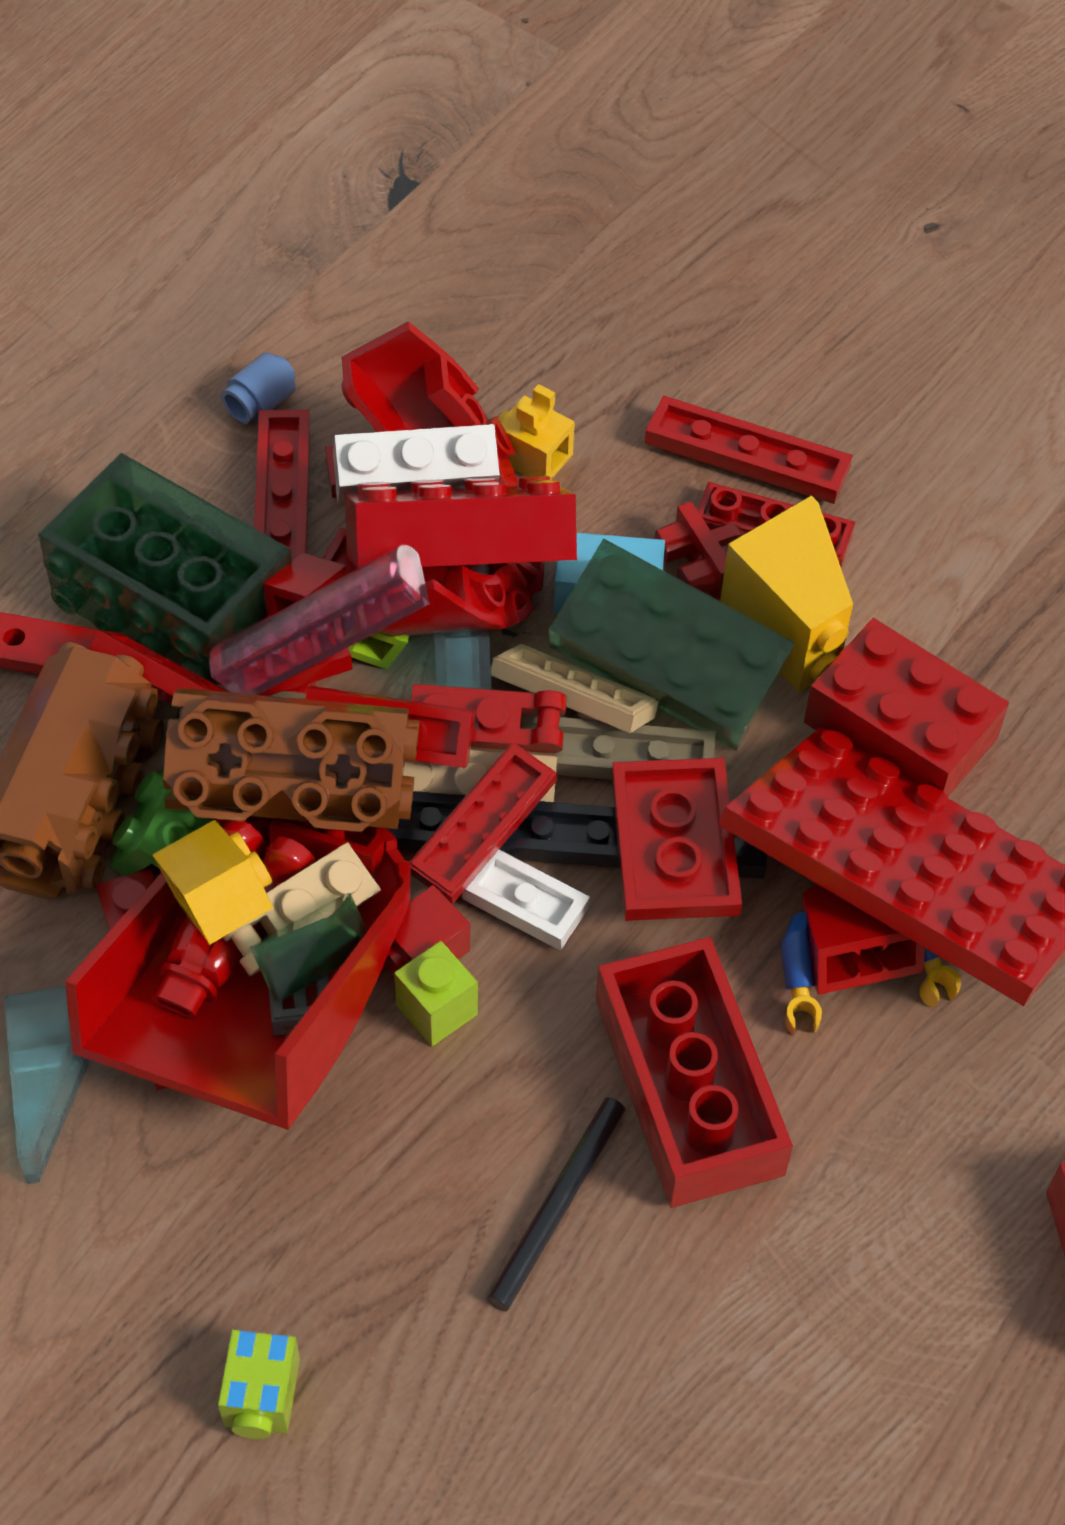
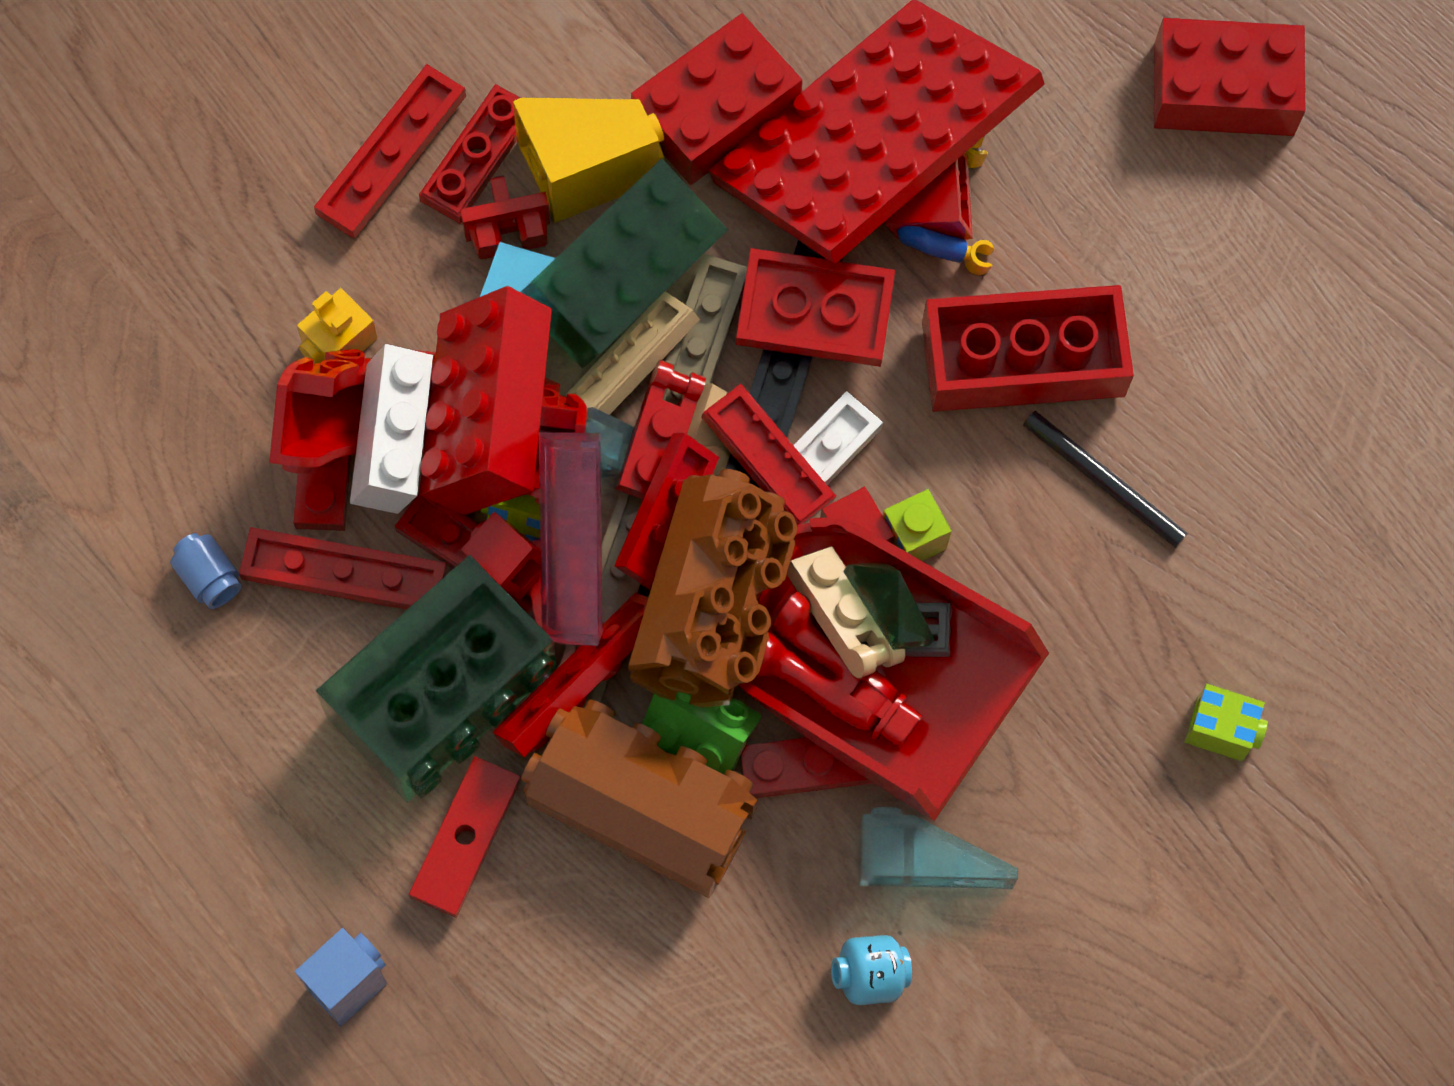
camera: 80 degrees left, 15 degrees up
yellow brick [152,820,274,944] -> none

